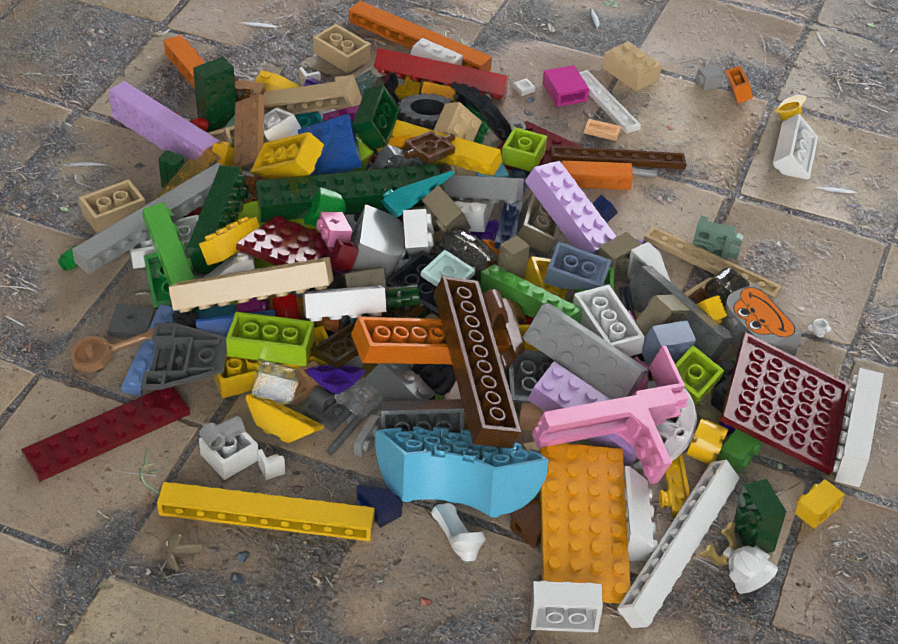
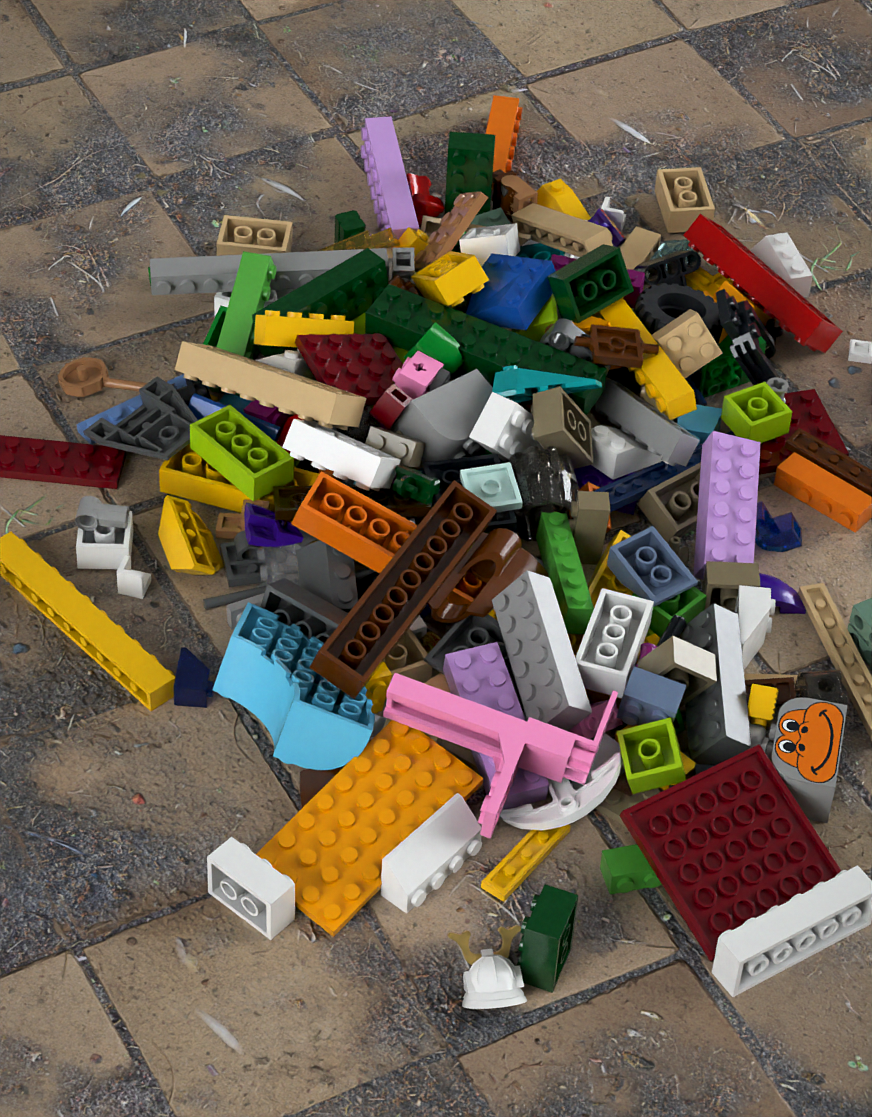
camera: 40 degrees right, 0 degrees up
dark grey plate [107,304,155,338] -> none
clear slope [252,359,298,405] -> none
orange brick [349,1,492,72] -> none
white hair [431,502,486,562] -> none
white brick [617,459,740,628] -> none
yellow bush [658,489,672,508] -> none
yellow brick [686,418,728,465] -> none
yellow brick [795,479,845,529] -> none
none -> light grey leg [392,248,415,280]

